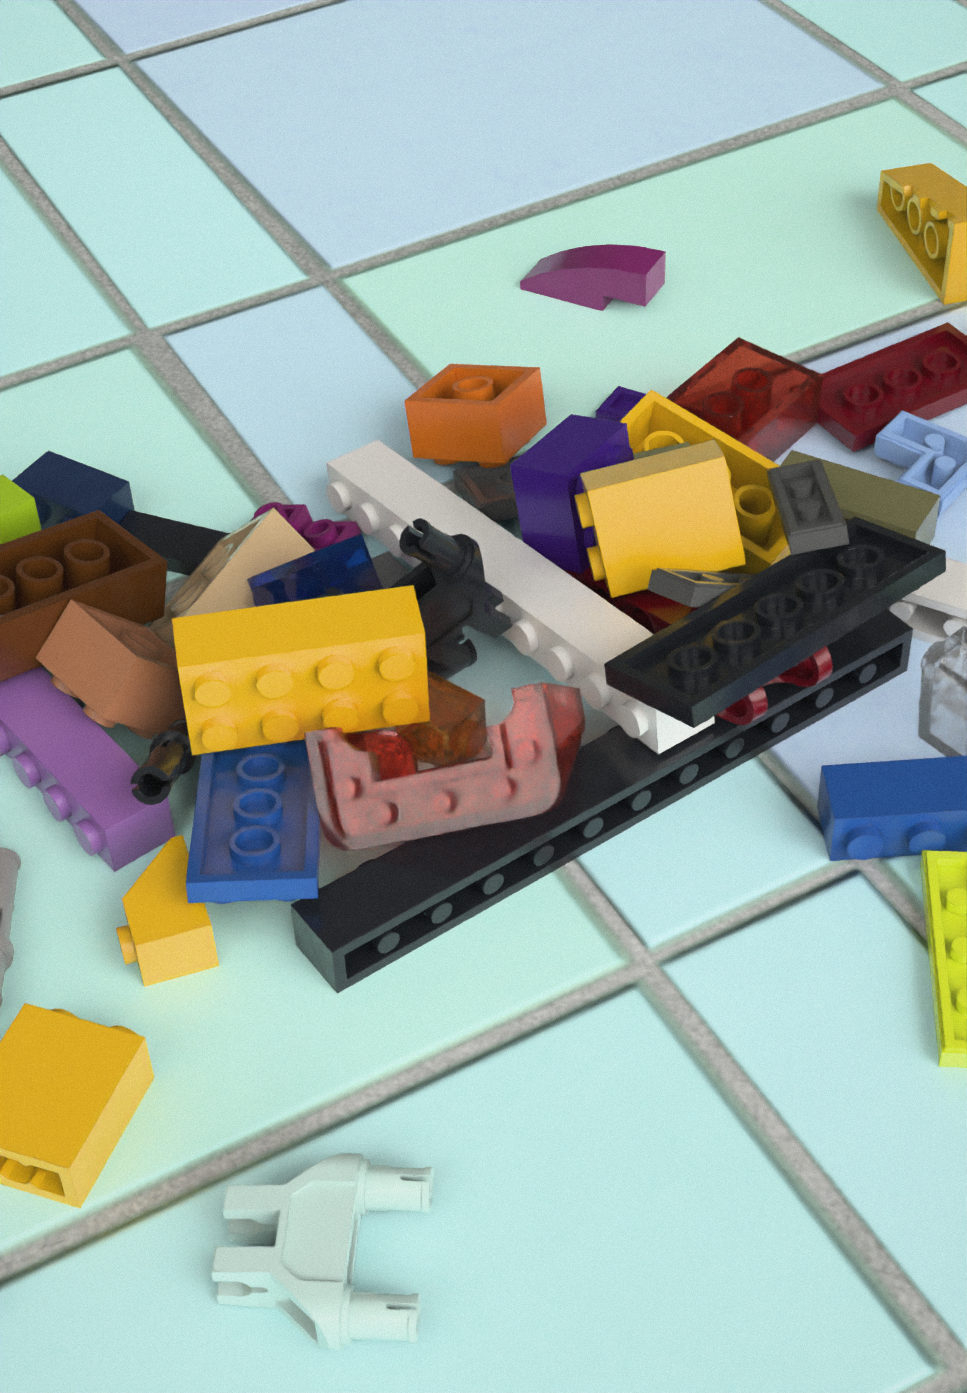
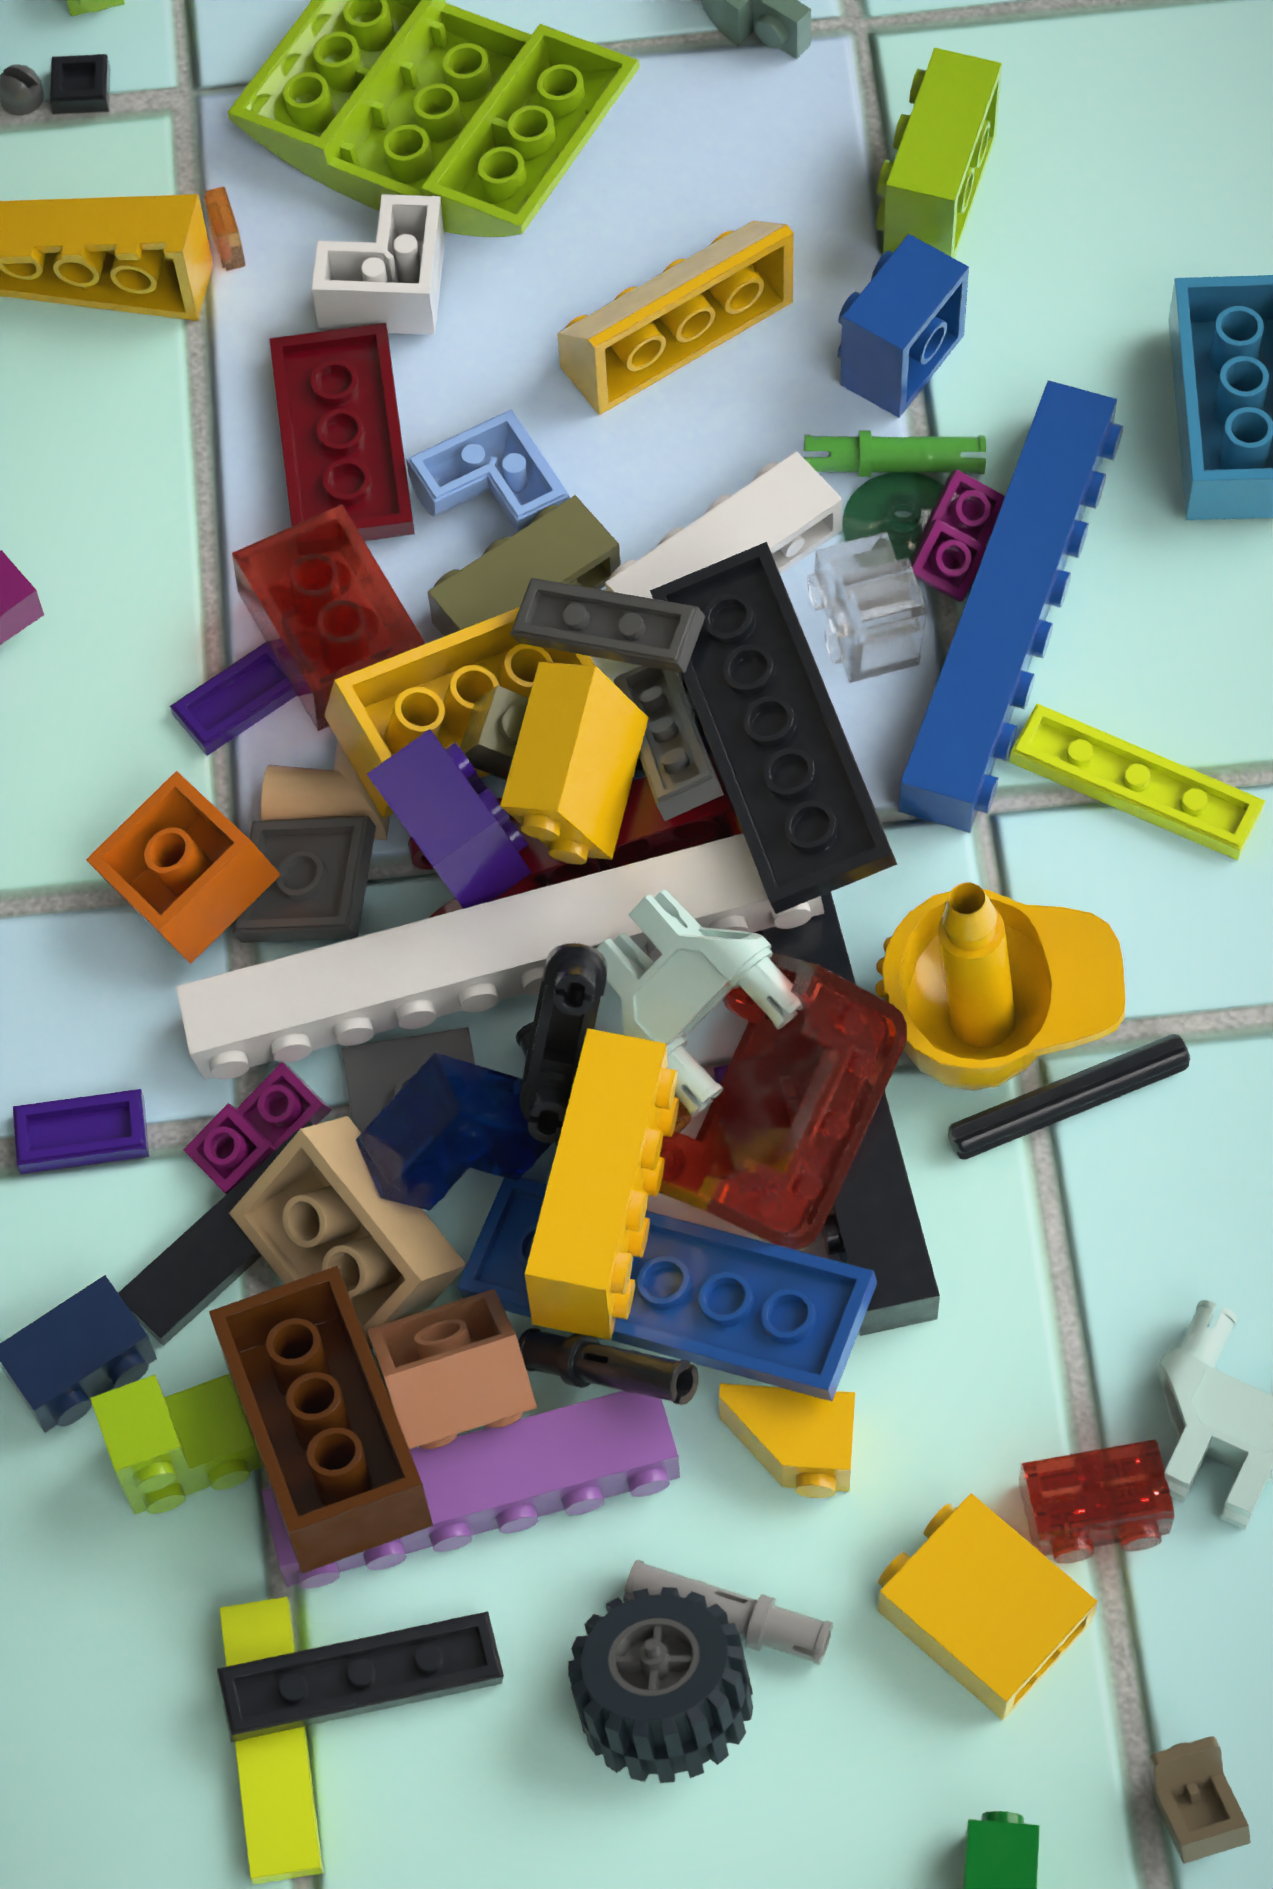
camera: 65 degrees left, 20 degrees up
none -> dark purple tile [13,1089,150,1174]
none -> light aqua connector [596,890,809,1117]
none -> yellow piece [875,882,1126,1091]
none -> black axle [948,1034,1191,1160]
none -> clear red brick [1018,1439,1175,1564]

